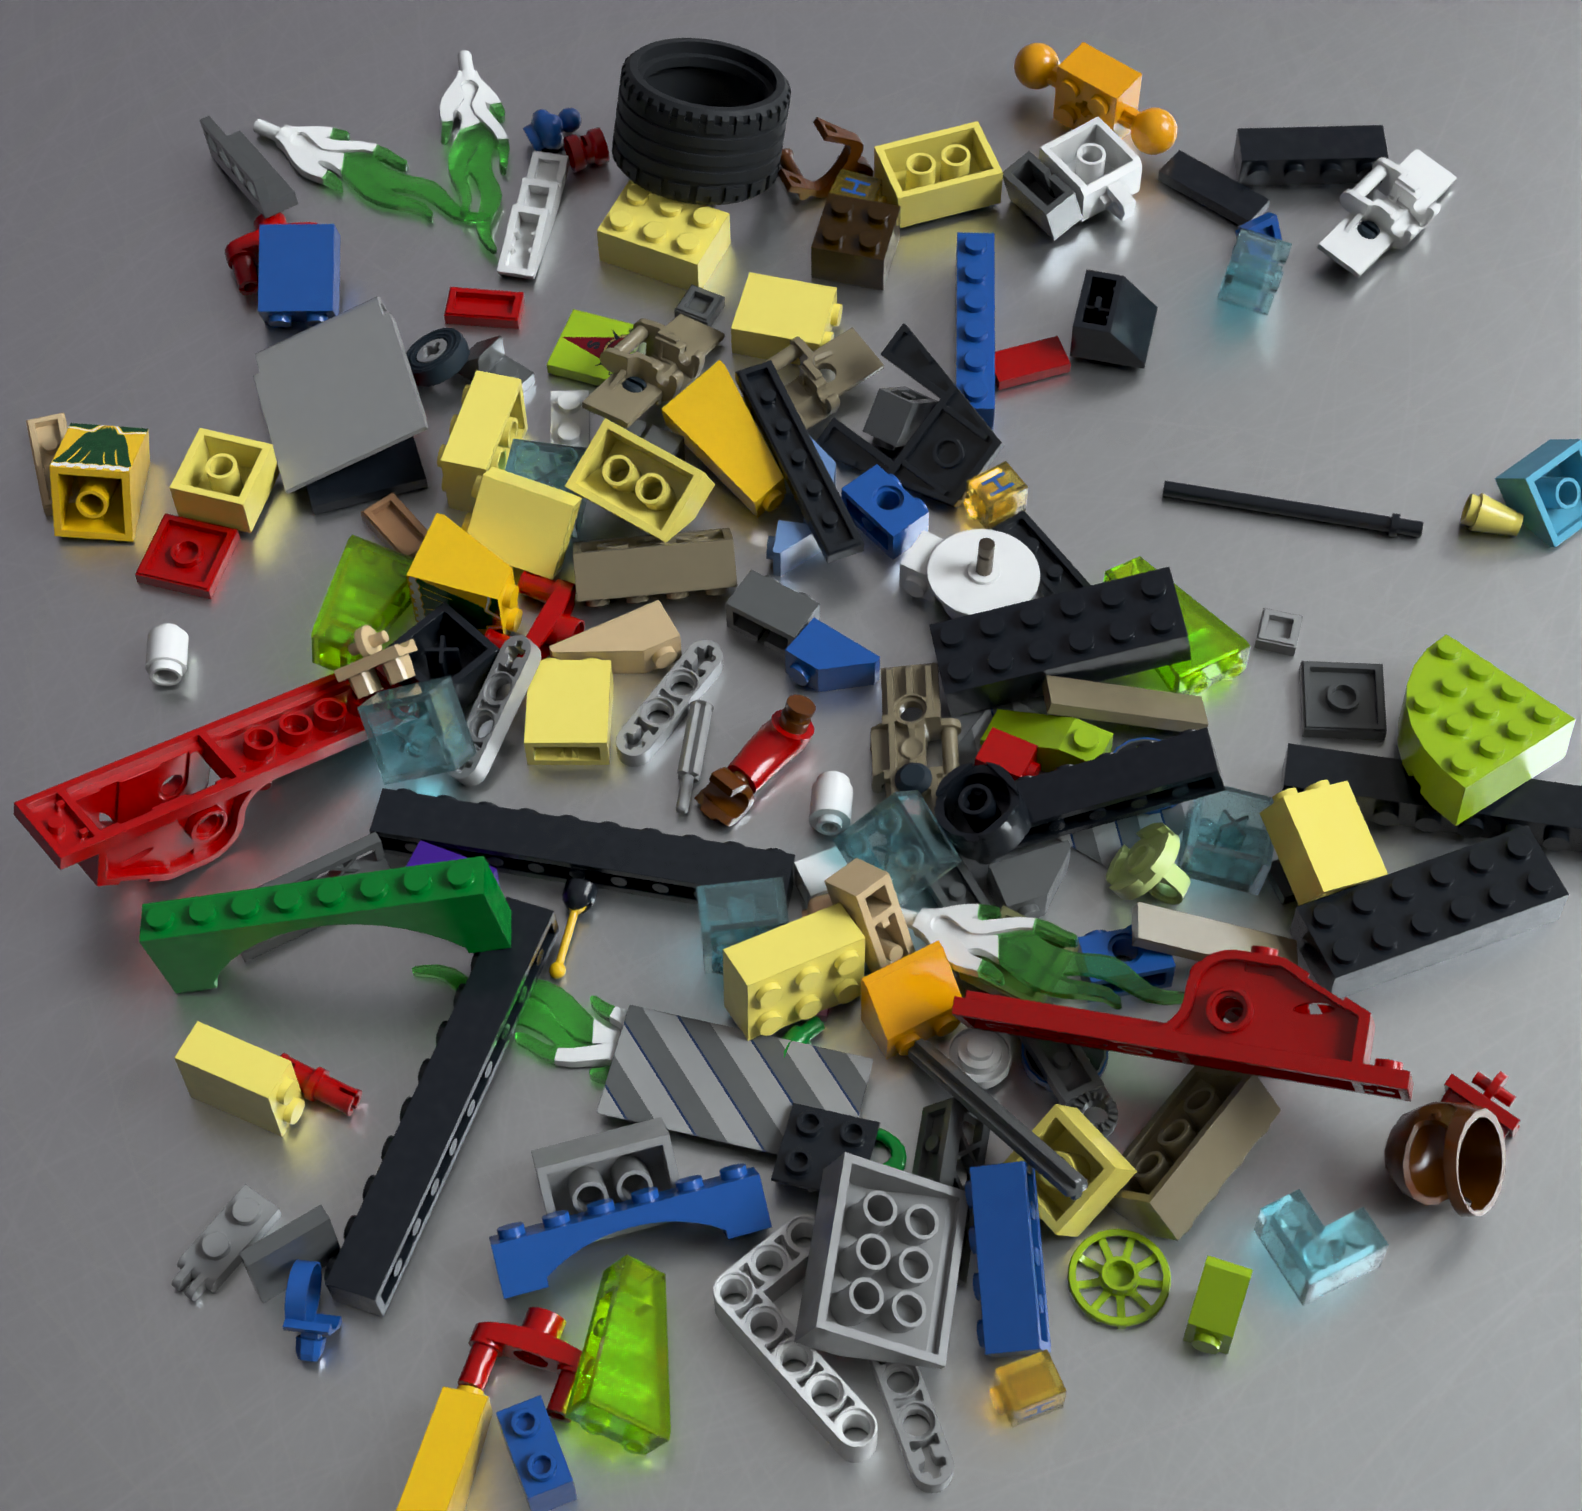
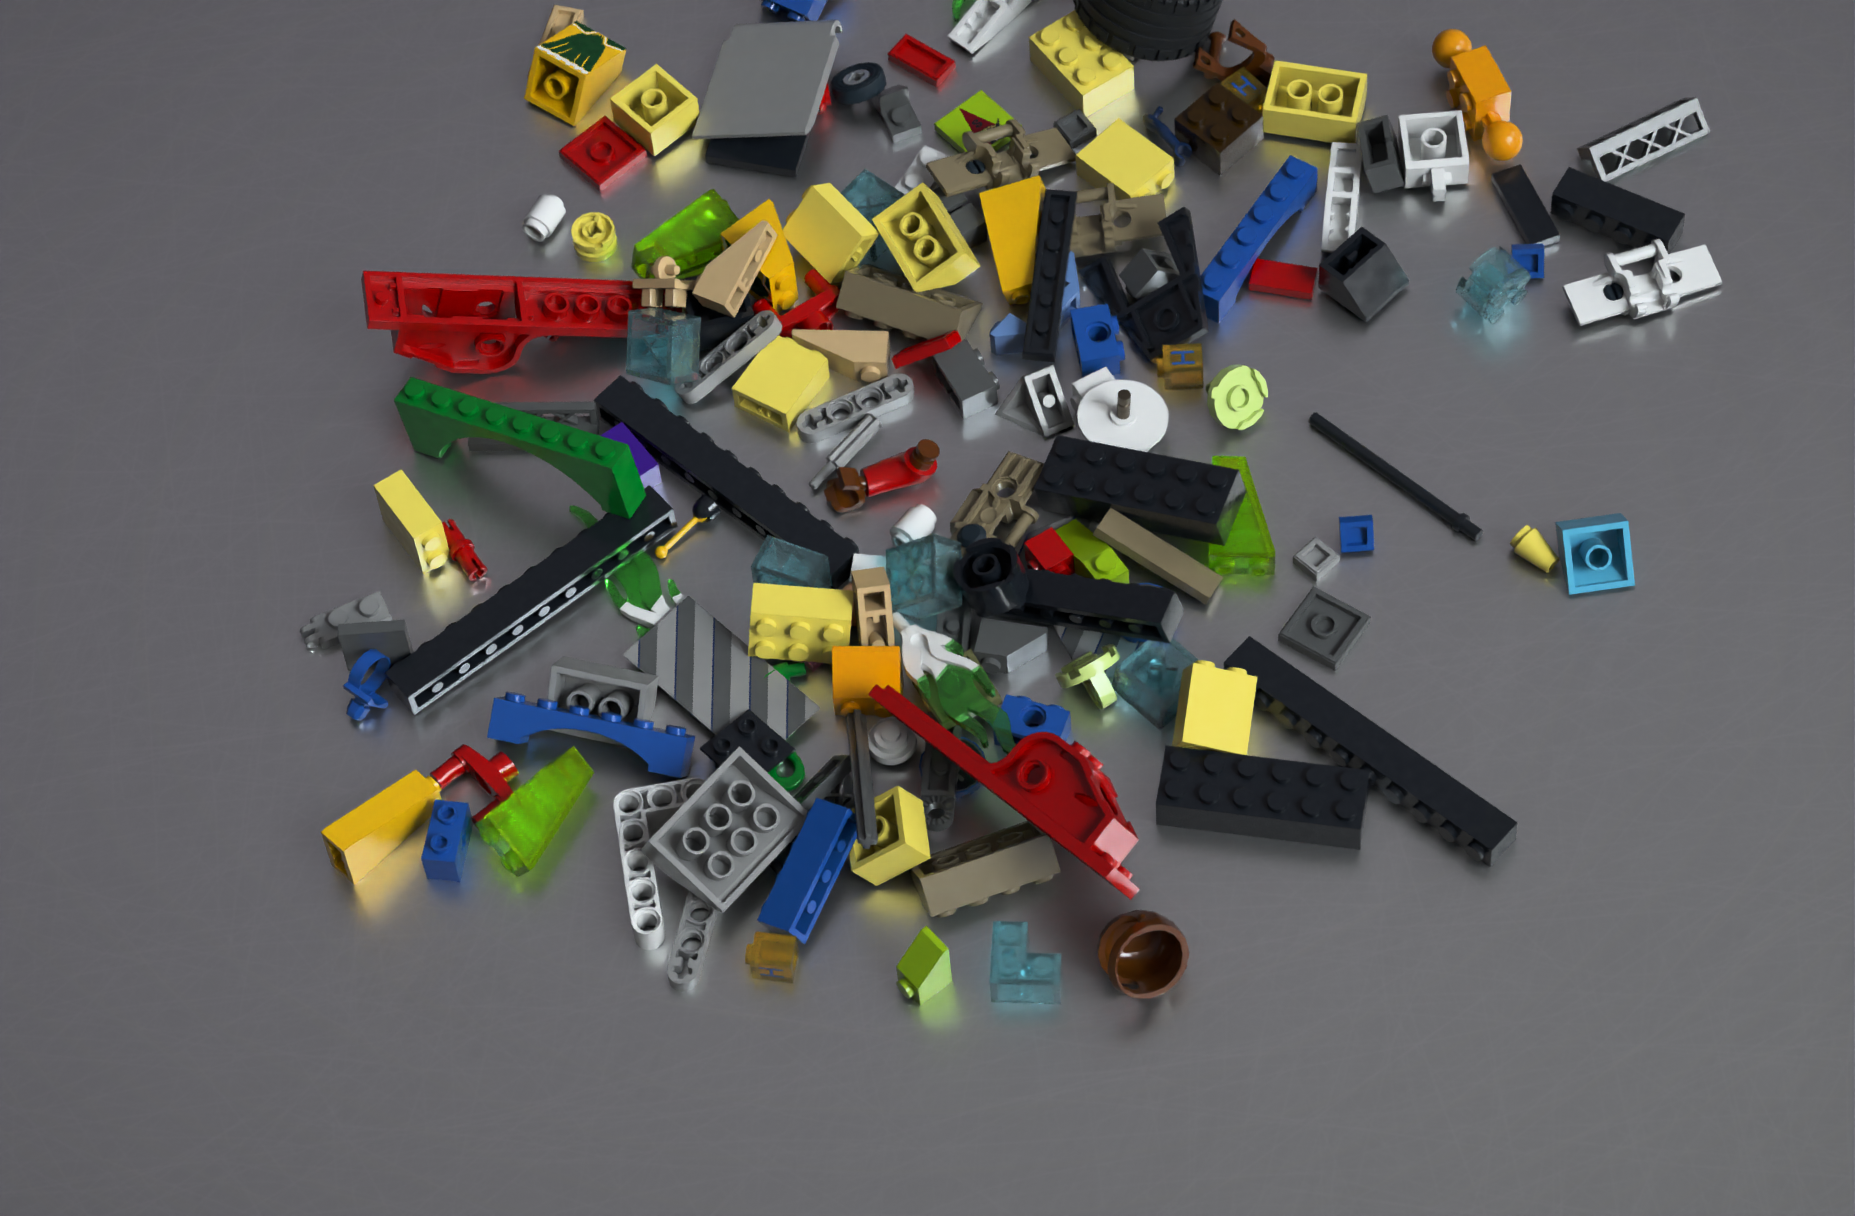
camera: 35 degrees right, 0 degrees up
medium nougat tile [361,492,428,569] -> none
light yellow brick [437,370,528,513] -> none
blue slope [785,618,880,692] -> none
black tile [992,510,1091,596] -> none
lime wheel [1067,1229,1171,1329] -> none
tile [1132,902,1298,965] -> none
lime brick [1397,634,1576,826] -> none
red hips [1441,1071,1520,1139] -> none
none -> light yellow wheel [571,212,617,262]
none -> tan slope [692,220,778,318]
none -> red tile [892,330,962,369]
none -> light grey slope [995,364,1074,437]
none -> dark blue piece [1142,106,1192,167]
none -> yellowish green tile [1205,364,1268,430]
none -> white slope [1321,142,1362,253]
none -> blue tile [1339,515,1374,553]
none -> fence [1577,97,1710,182]

